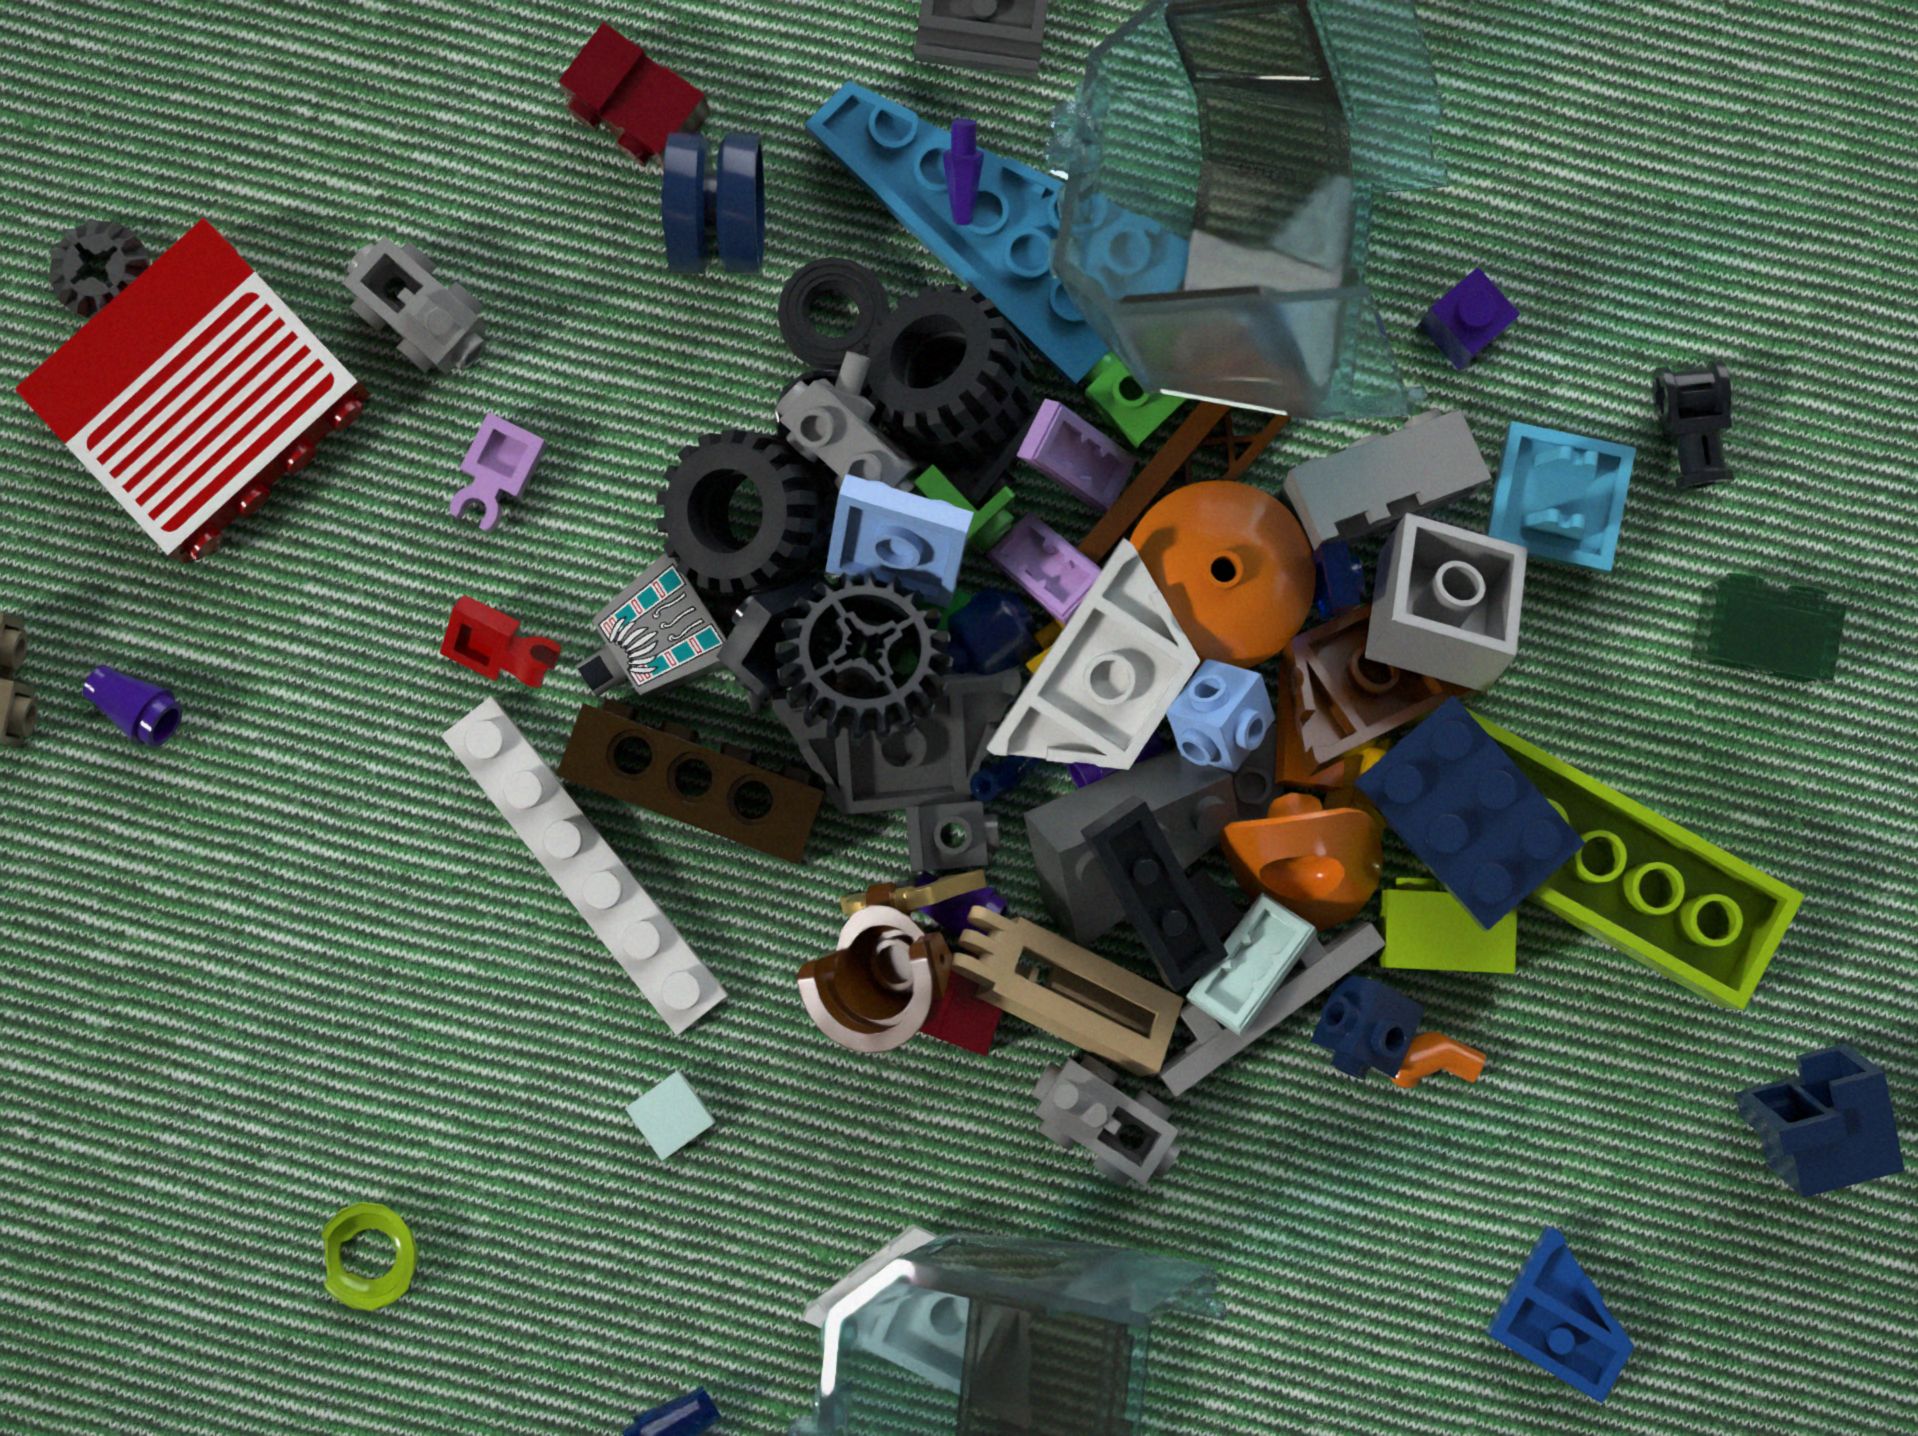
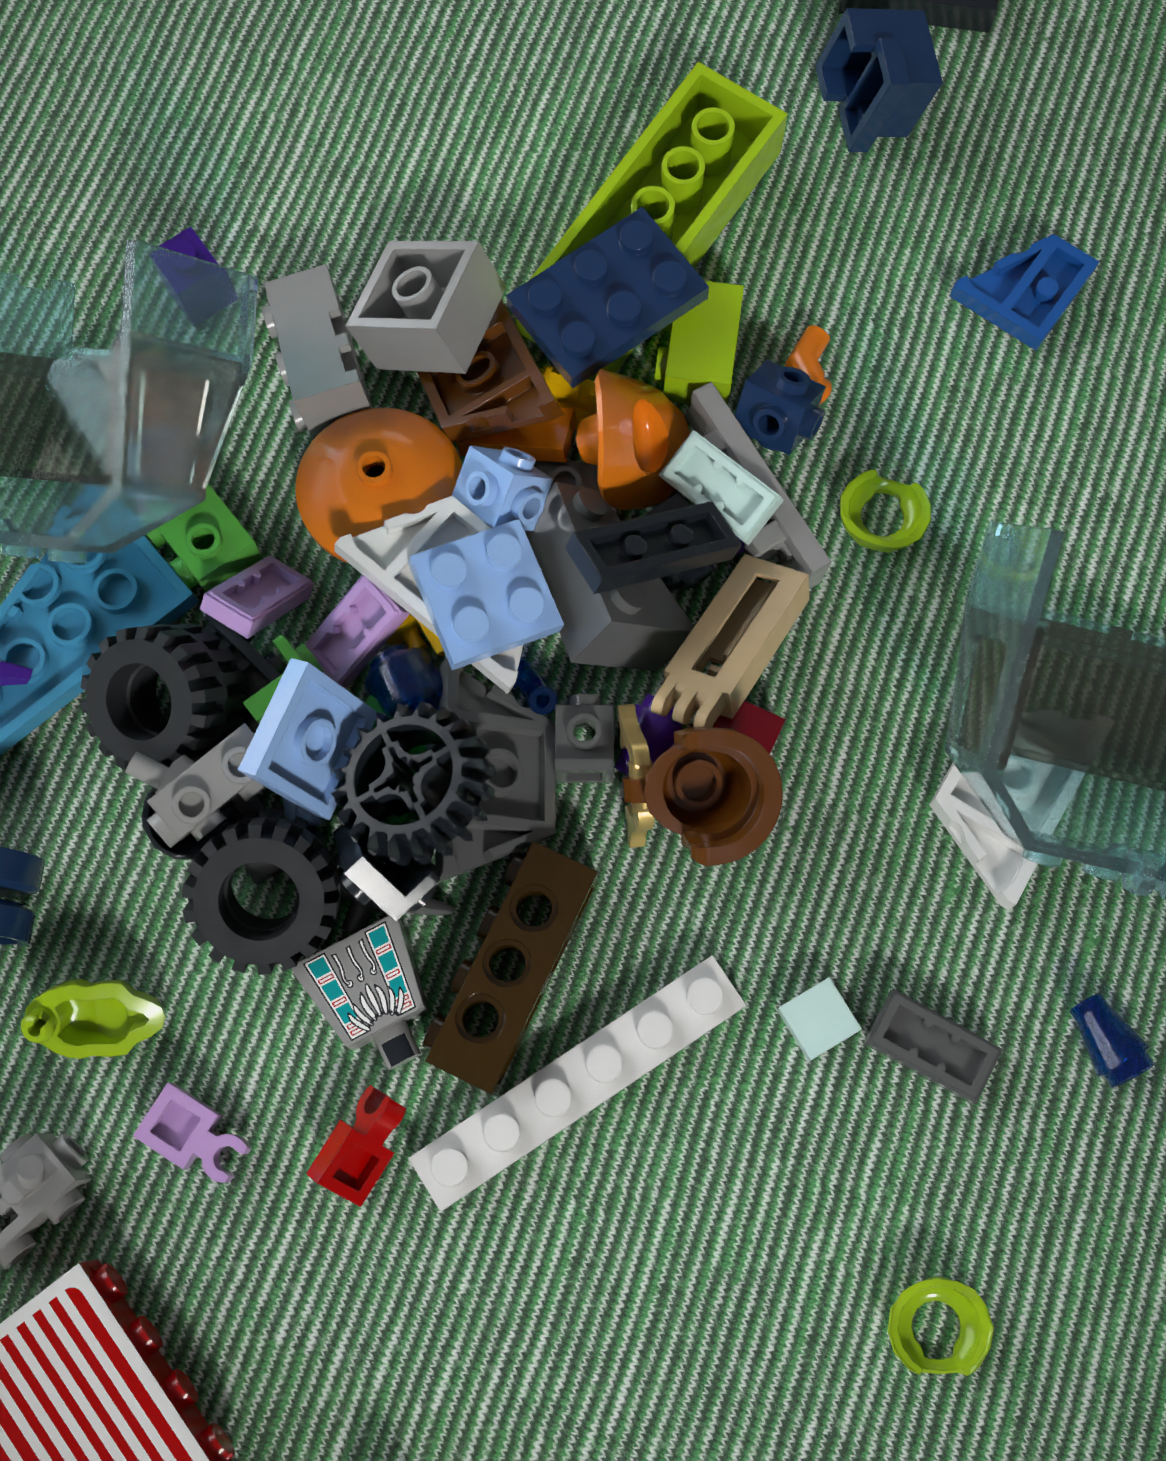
camera: 85 degrees left, 10 degrees down
black tyre [777,257,891,370] -> none
light grey brick [1030,1054,1181,1187] -> none
reddish brown fence [1076,355,1295,569] -> none
clear blue plate [1311,540,1365,619] -> none
medium azure plate [1484,421,1636,574] -> none
black connector [1652,360,1735,490] -> none
clear green brick [1690,573,1847,687] -> none
none -> lime arm [20,979,166,1059]
none -> light blue plate [408,519,564,670]
none -> lime piece [840,469,931,553]
none -> dark grey plate [863,989,1003,1104]

